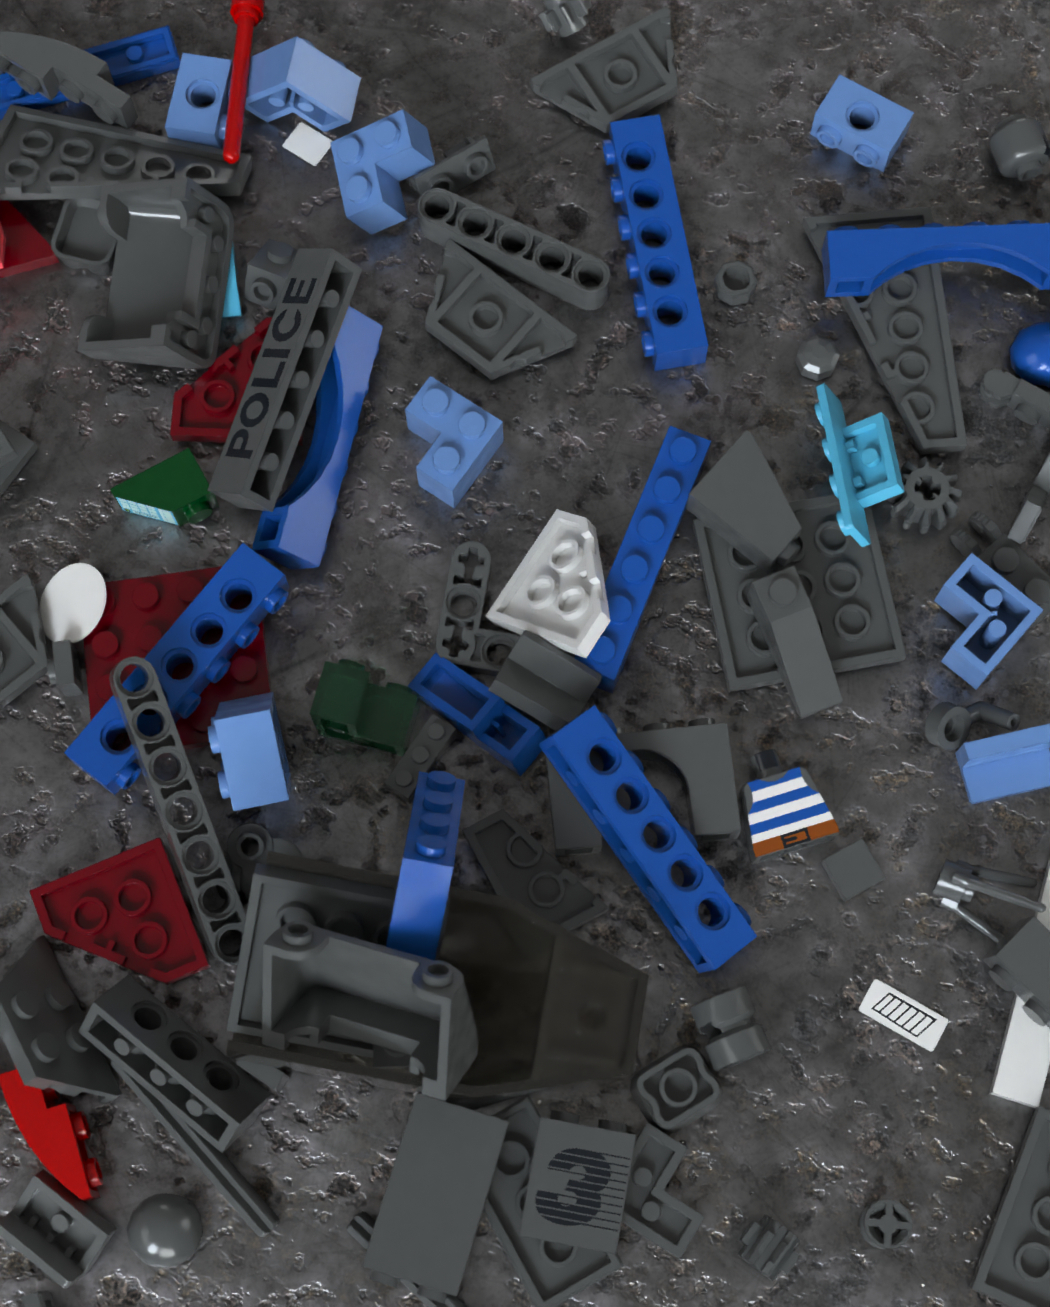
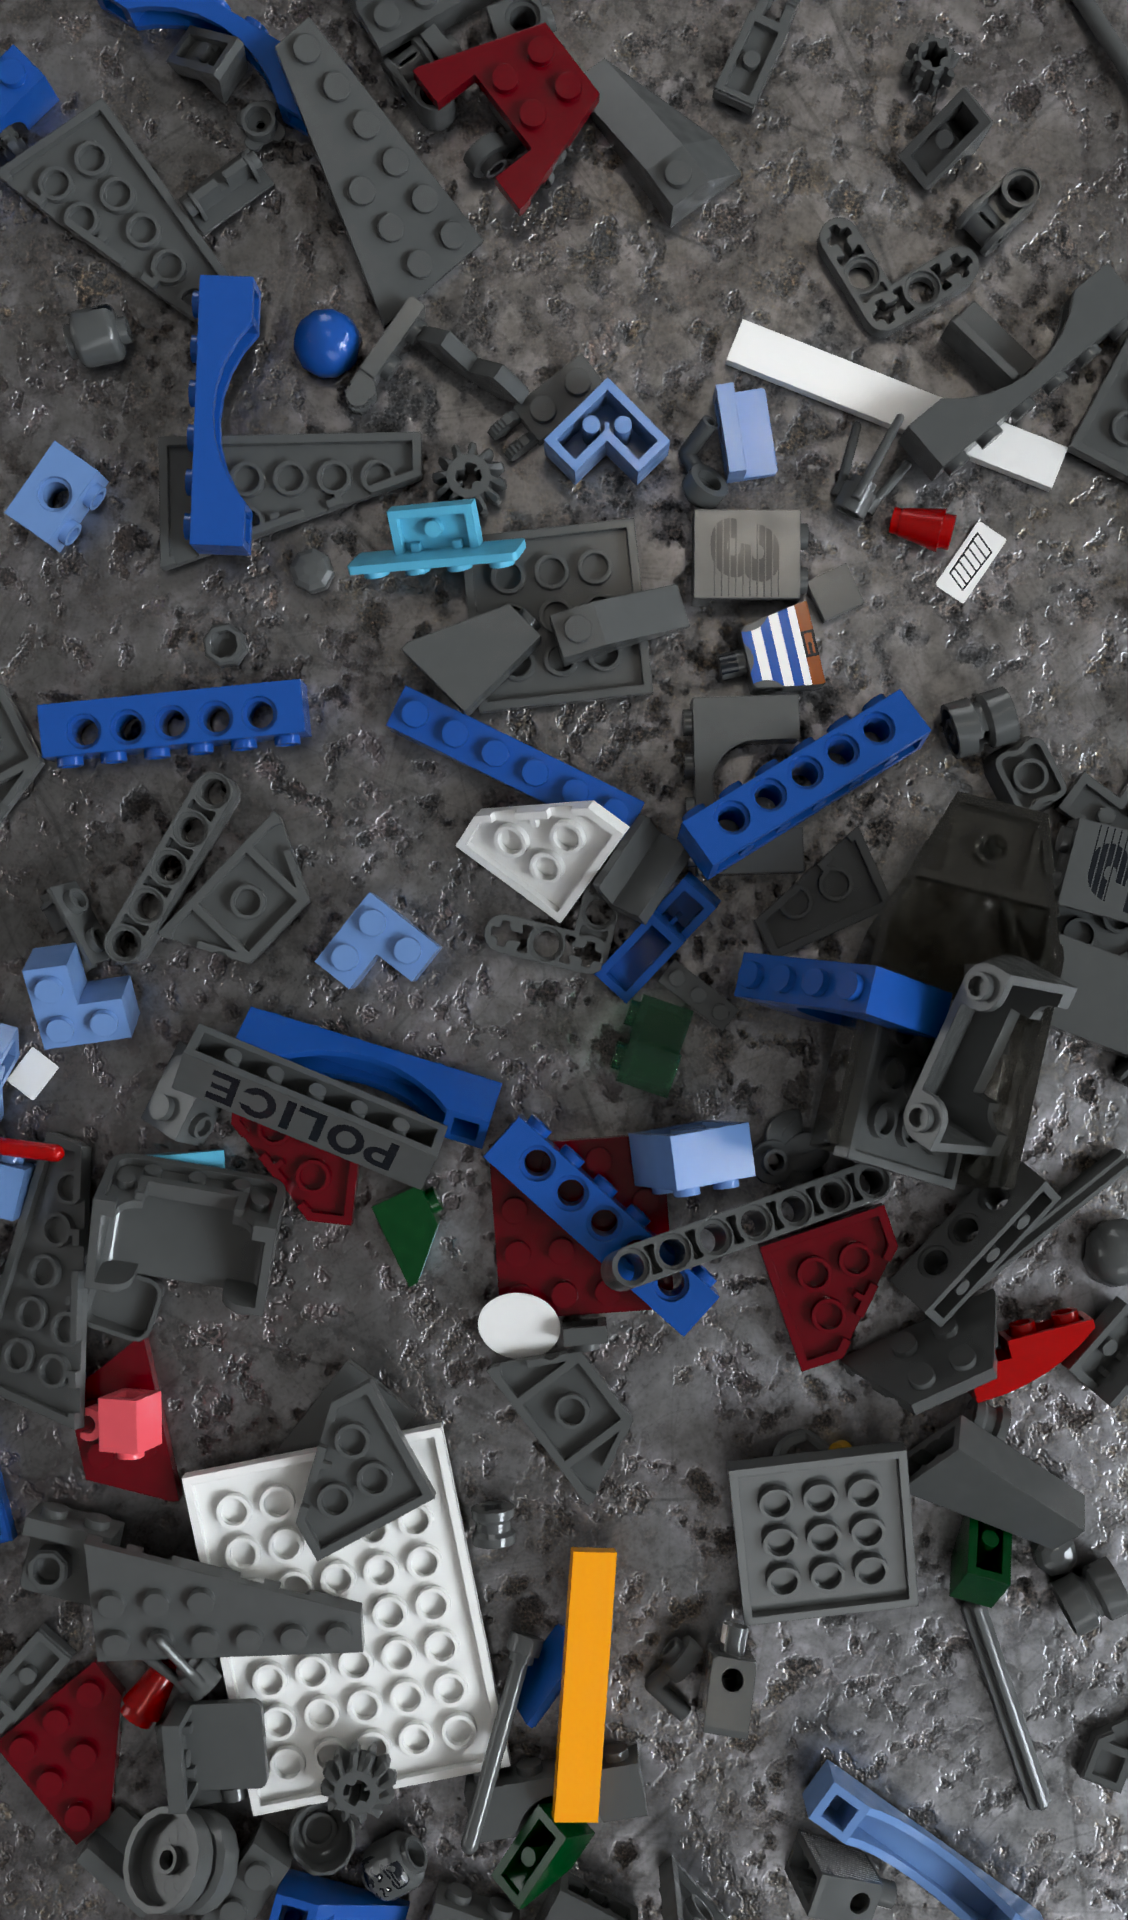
camera: 85 degrees left, 15 degrees up
none -> panel [691,509,809,607]
none -> red cone [889,507,957,552]

